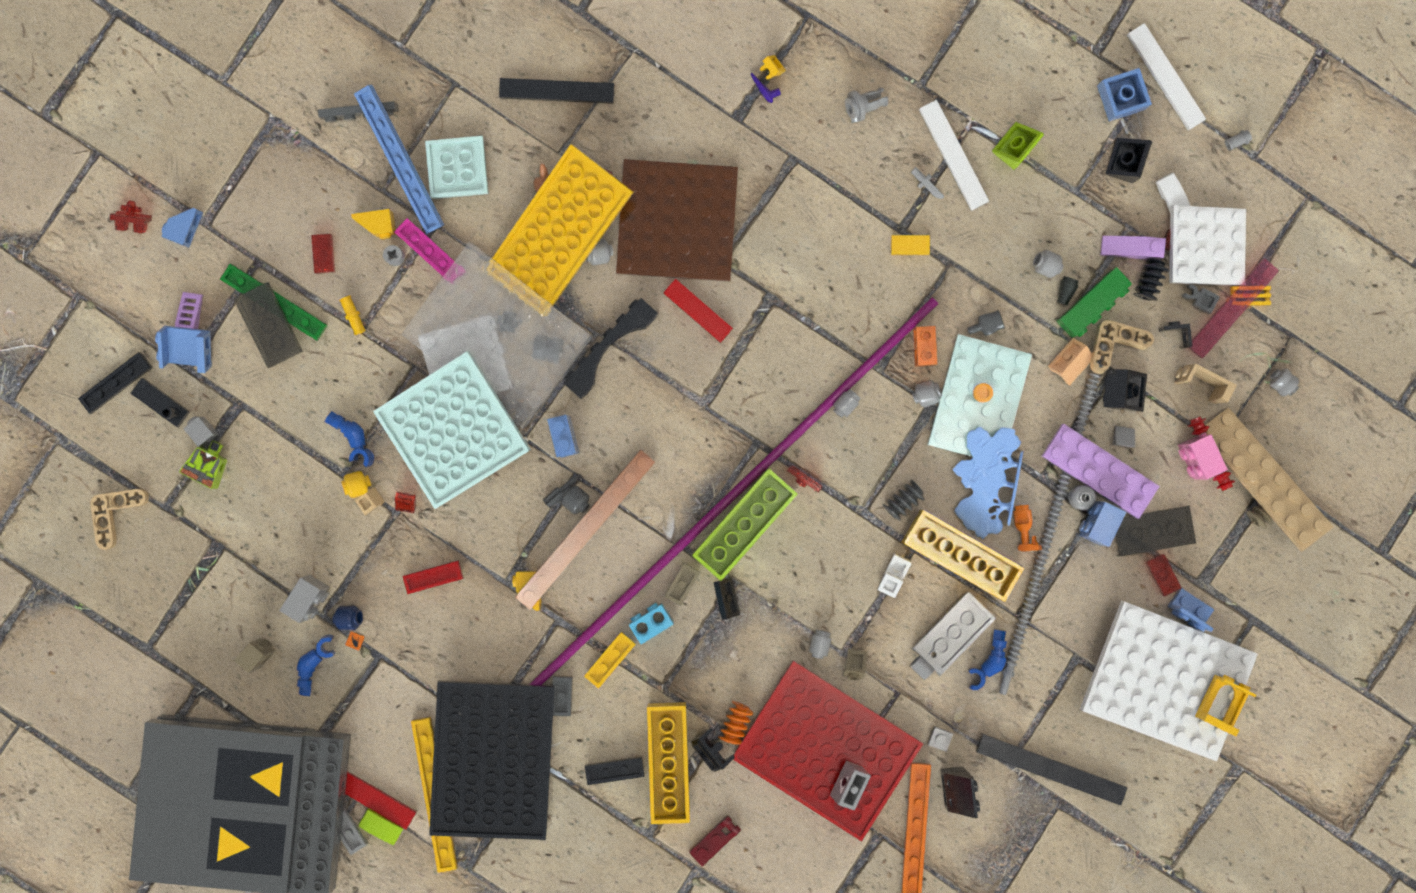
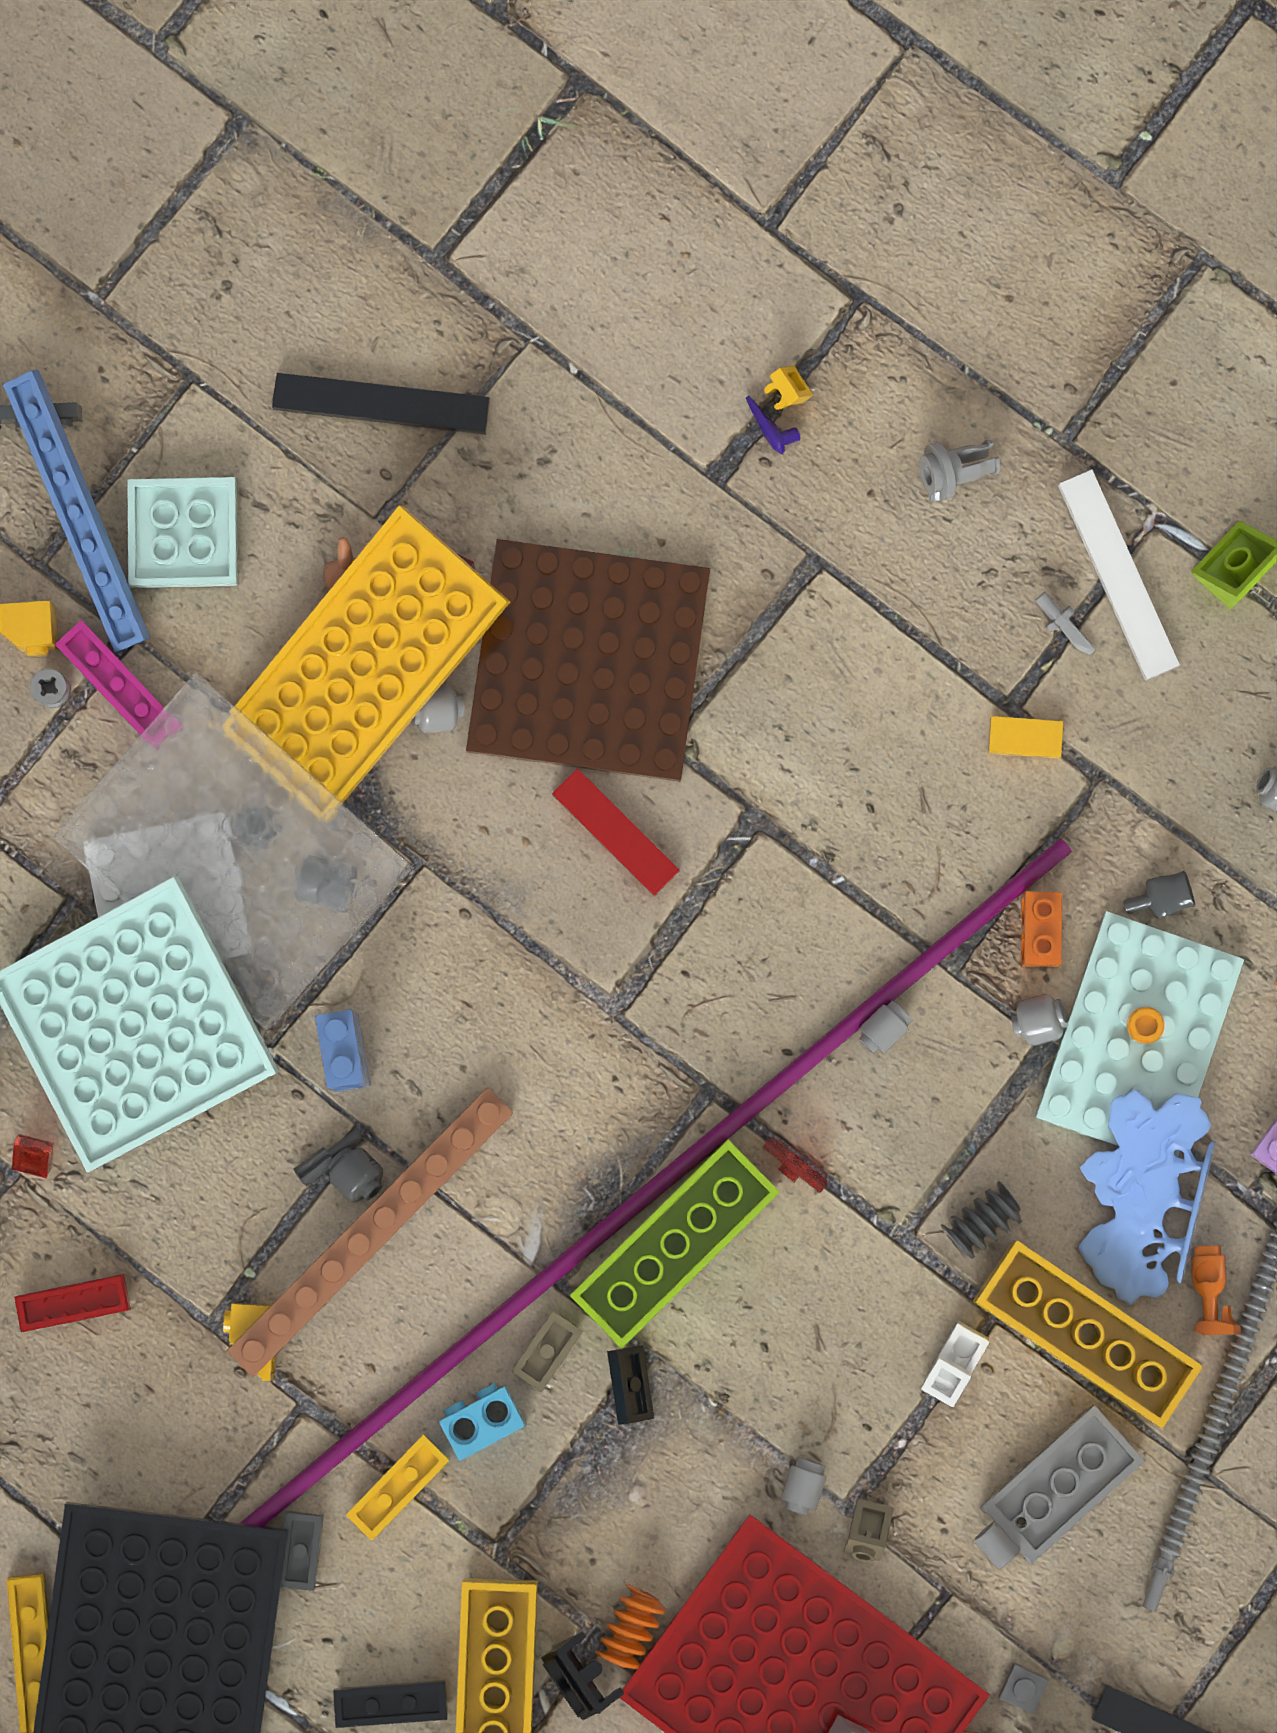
camera: 10 degrees right, 5 degrees down
black arch [564,298,659,399] -> none
blue piece [968,630,1007,690] -> none

